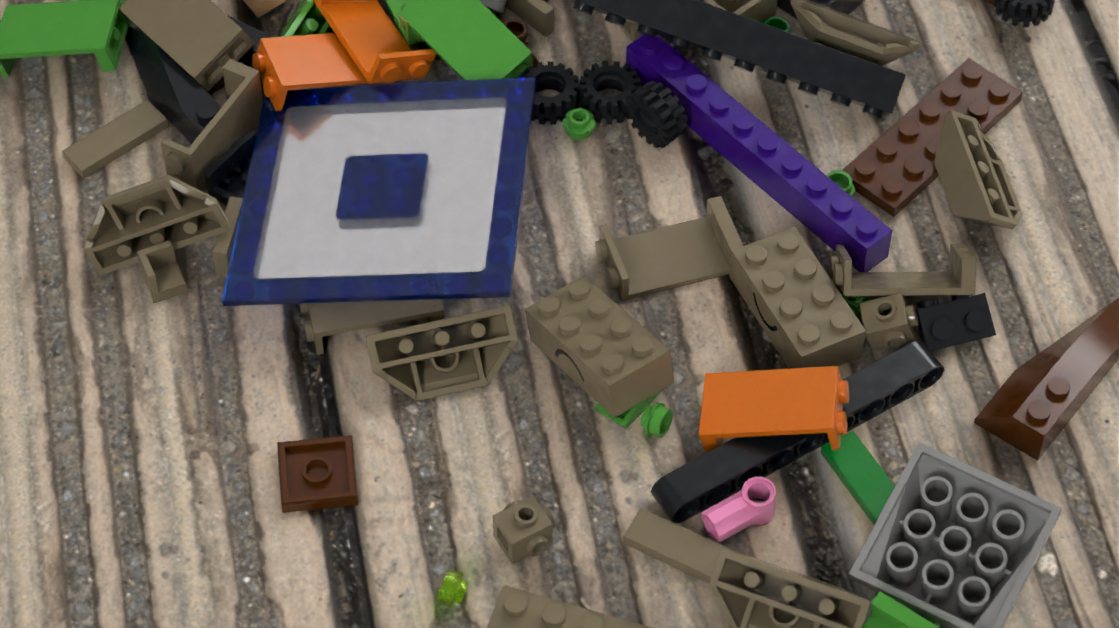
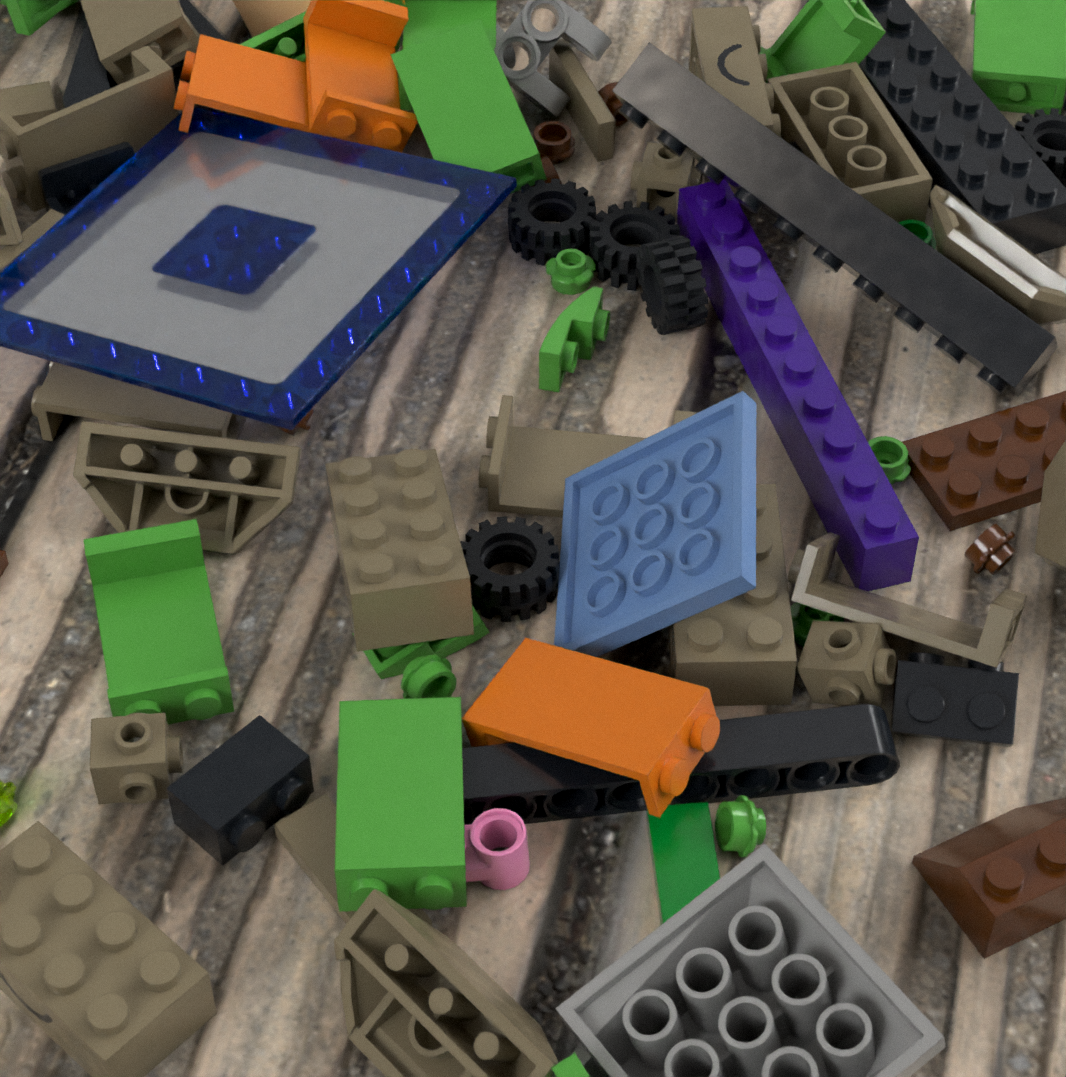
camera: 25 degrees right, 5 degrees down
none -> bright green panel [83,519,234,725]
none -> black brick [167,715,314,866]
none -> bright green panel [335,697,467,912]
none -> black tyre [461,516,560,622]
none -> bright green slope [539,287,611,392]
none -> medium blue plate [554,391,757,657]
none -> dark tan brick [630,142,703,222]
none -> bright green plate [715,795,766,857]
none -> reddish brown plate [964,524,1017,575]

